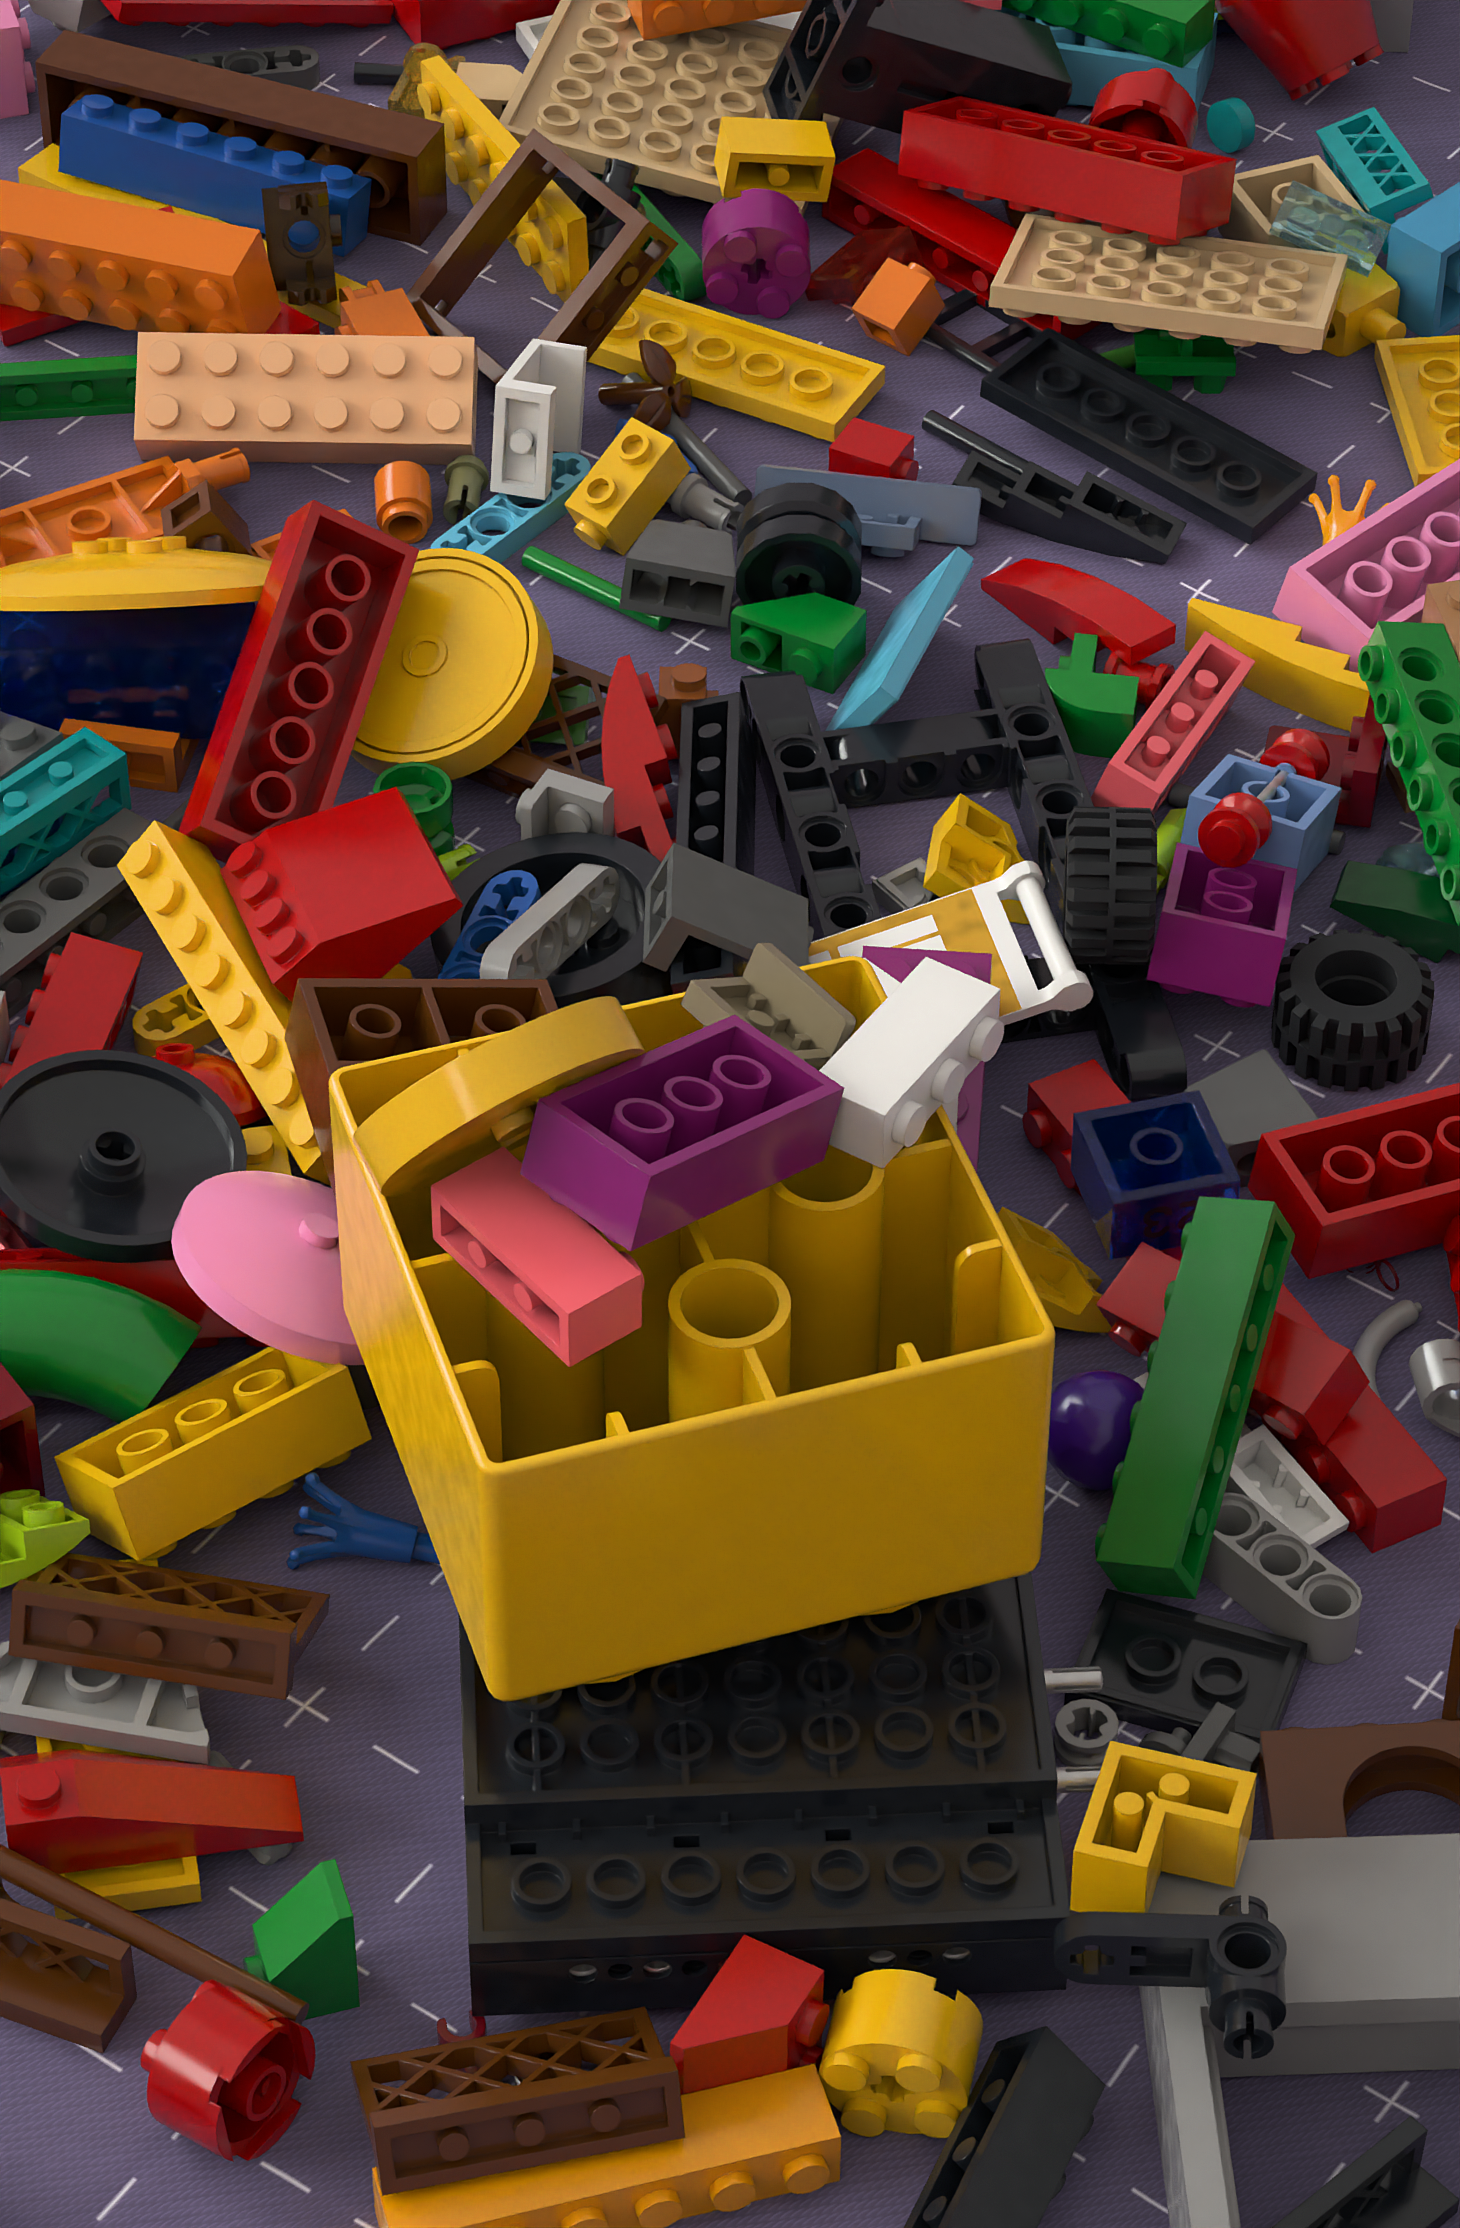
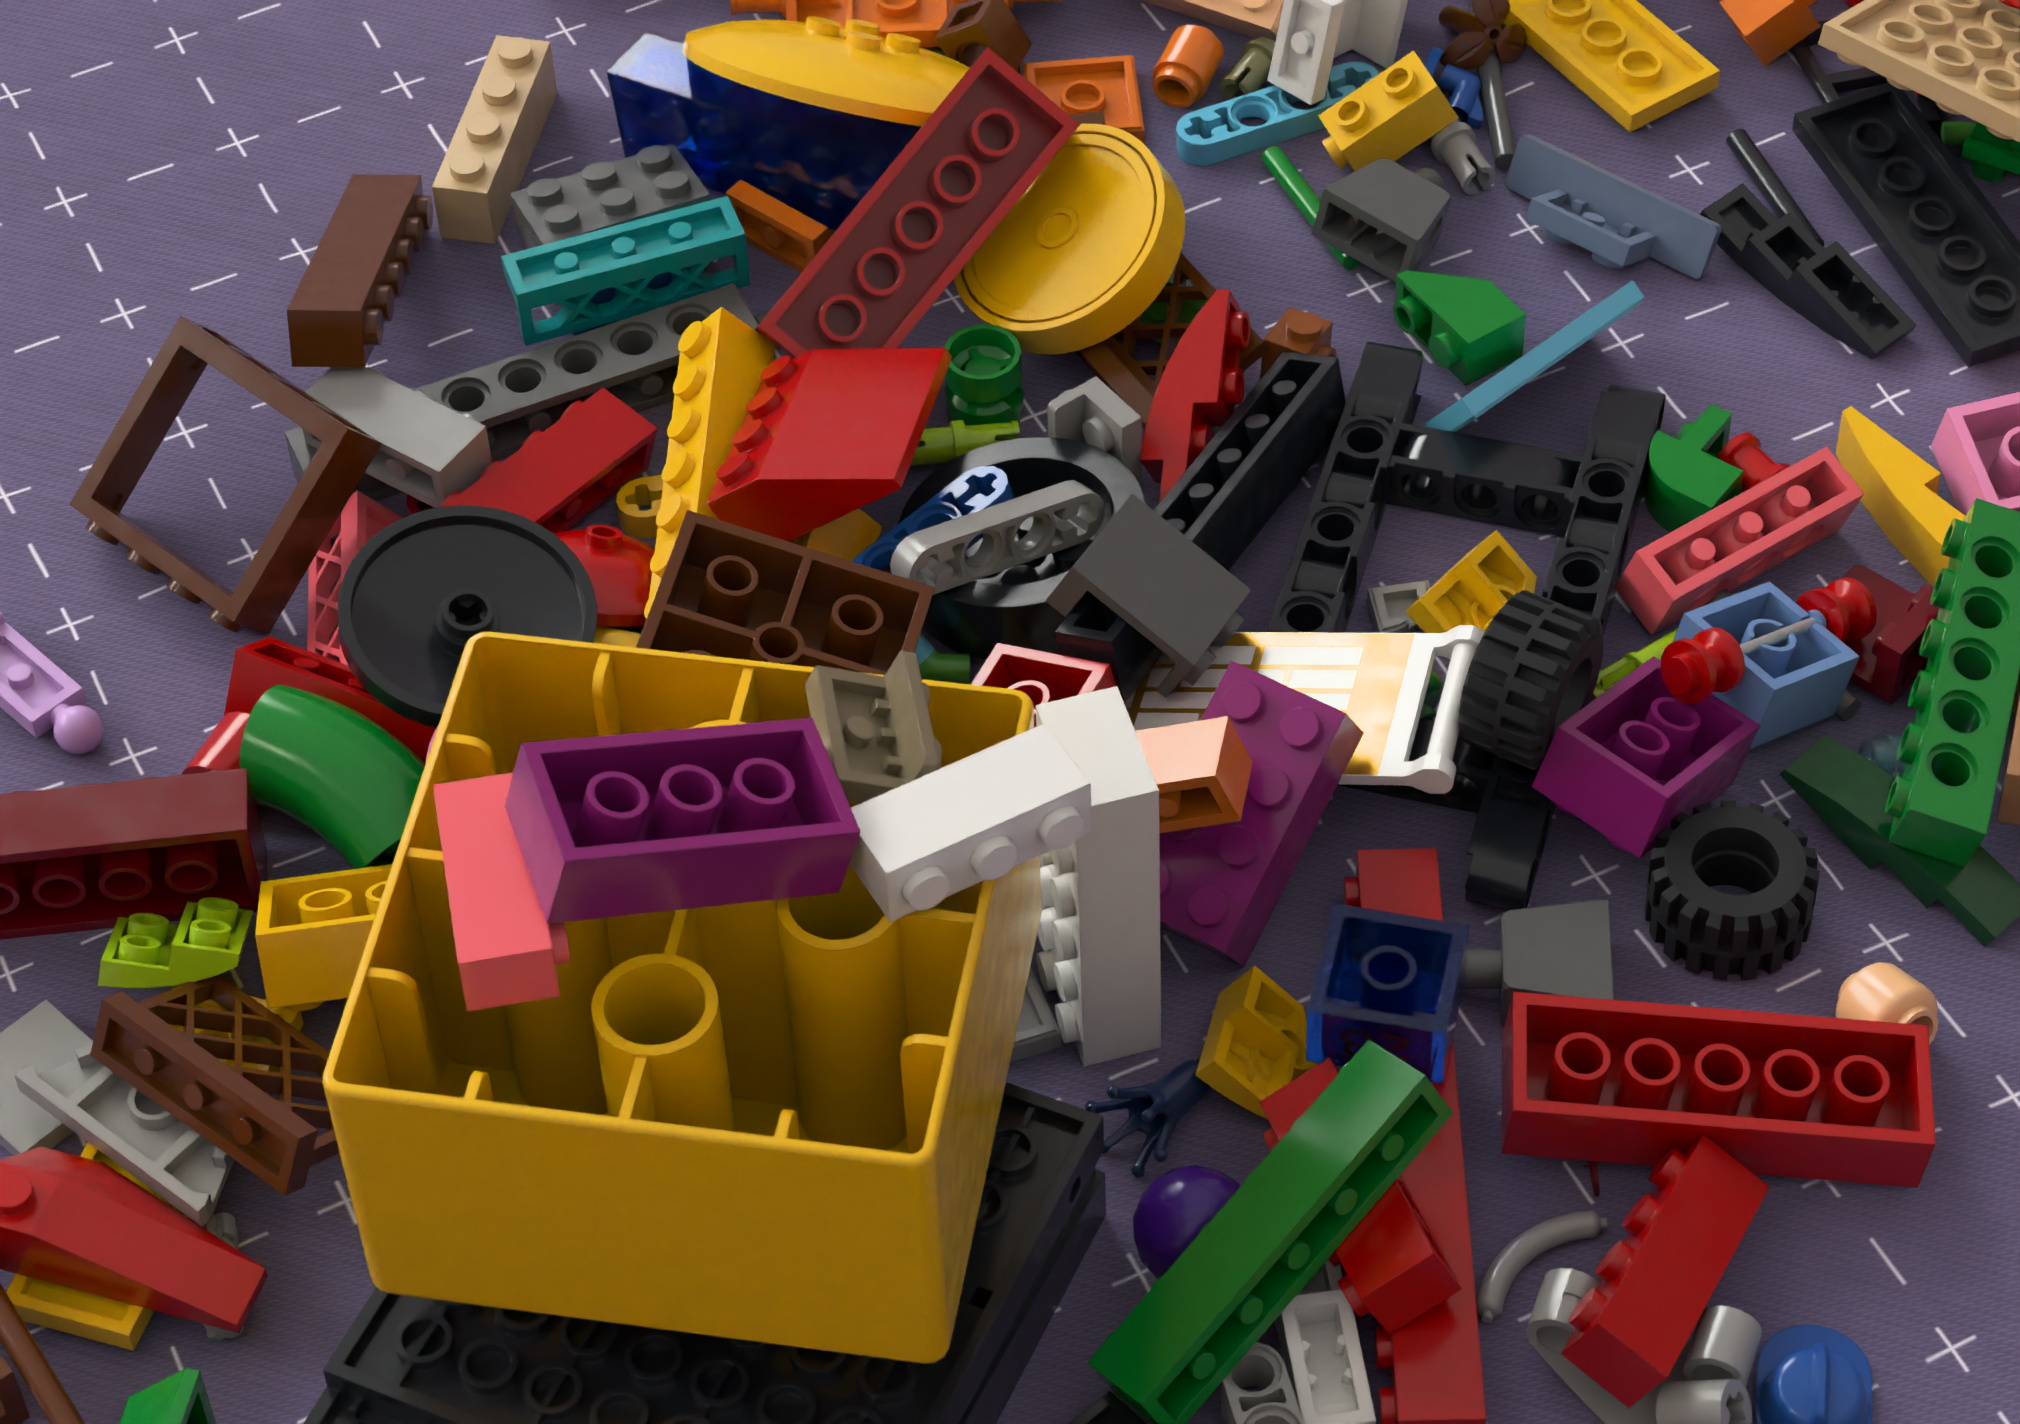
camera: 30 degrees right, 5 degrees up
yellow brick [352,996,646,1196] -> none
black wheel [736,482,862,606] -> none
red brick [828,417,919,481] -> none
red slope [981,558,1176,666] -> none

